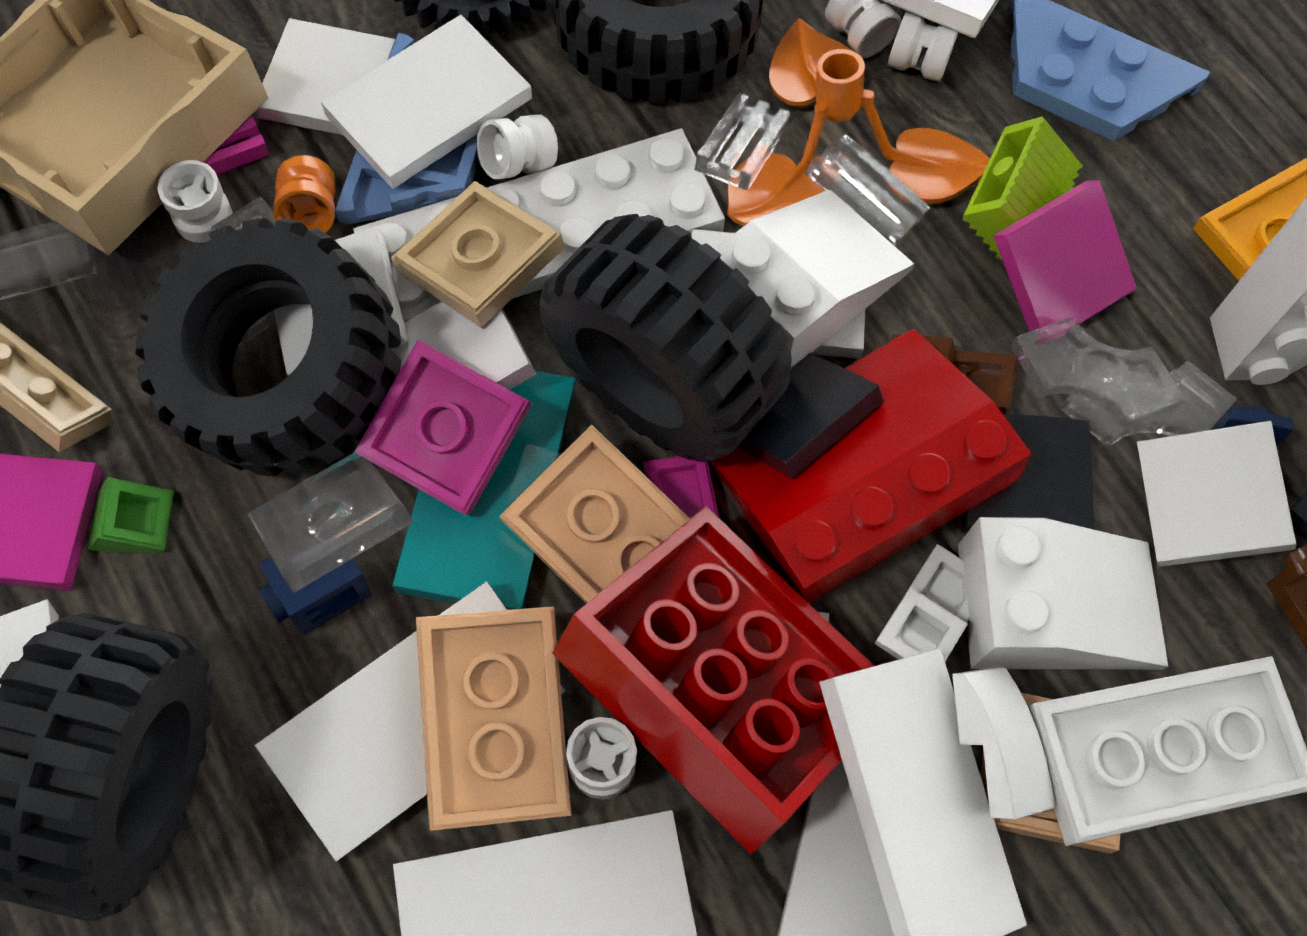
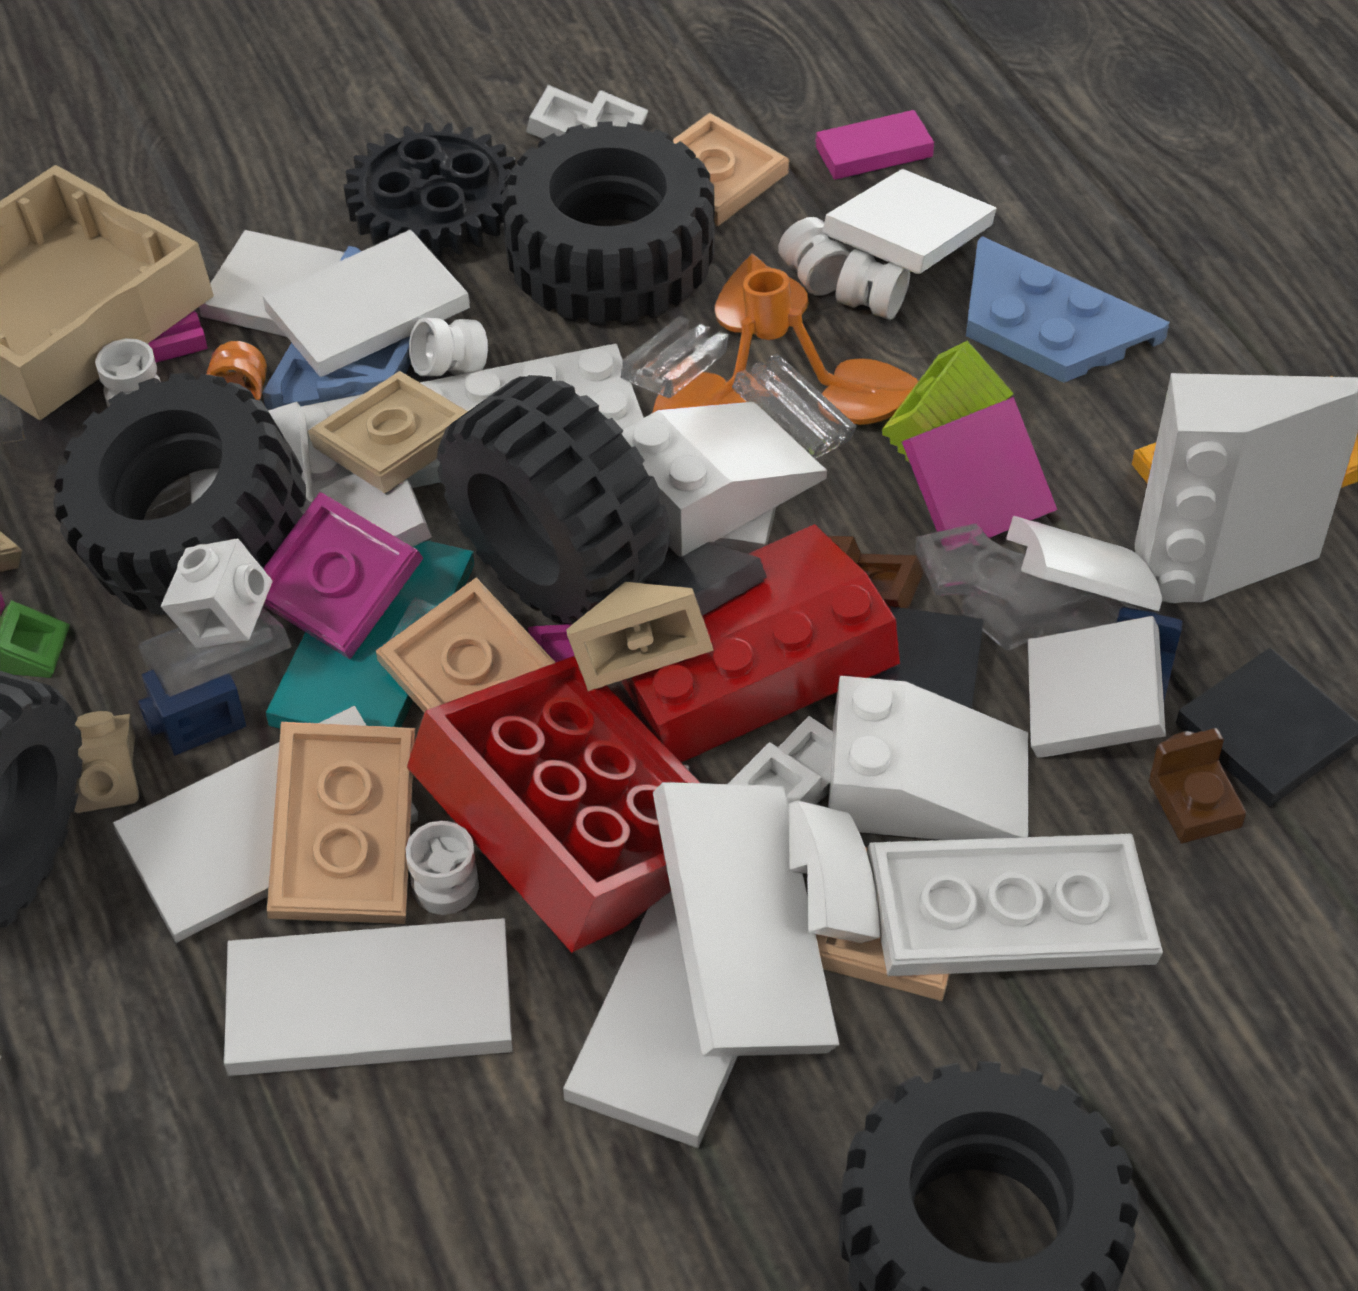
camera: 10 degrees right, 15 degrees down
none -> tan bracket [74,711,139,813]
none -> white brick [161,539,273,648]
none -> tan slope [566,582,713,691]
none -> white slope [1006,516,1162,611]

